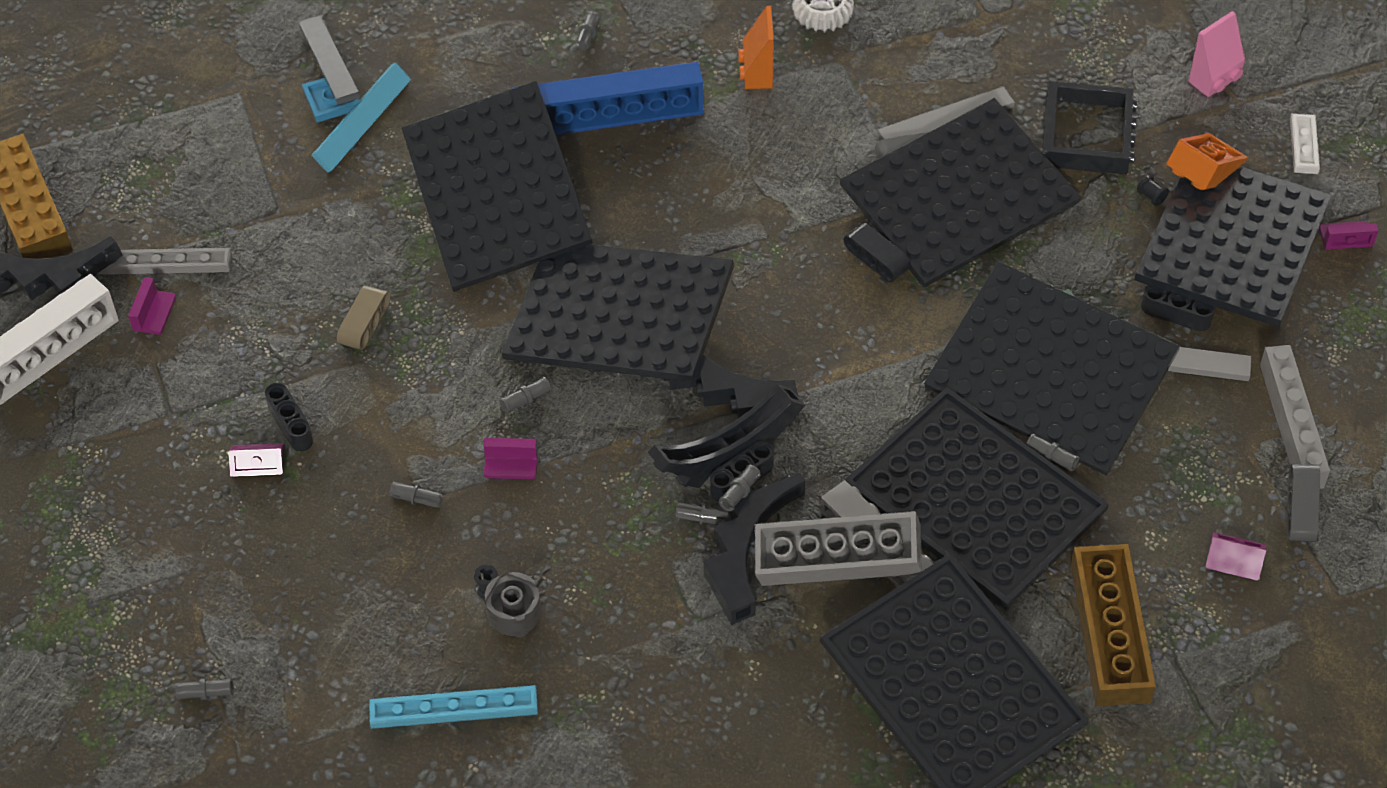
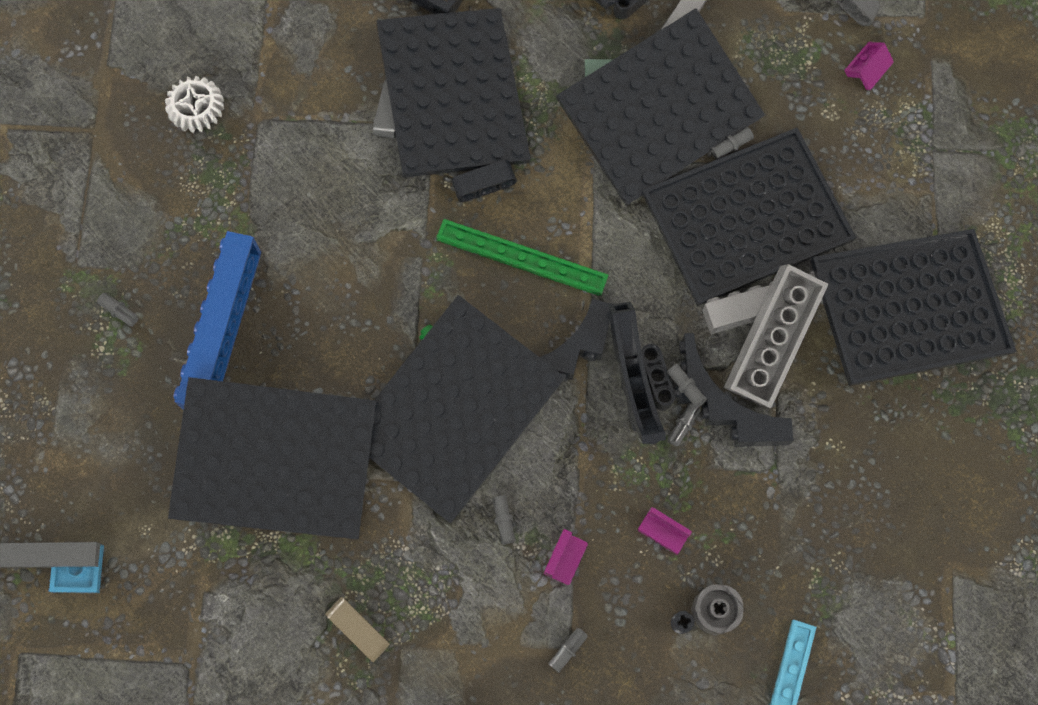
camera: 70 degrees left, 20 degrees up
medium azure tile [312,62,411,173] -> none
orange slope [738,6,774,89] -> none
light grey tile [877,86,1014,140] -> none
pearl gold brick [1071,544,1156,706] -> none
none -> green tile [436,219,609,297]
none -> magenta panel [637,507,692,555]

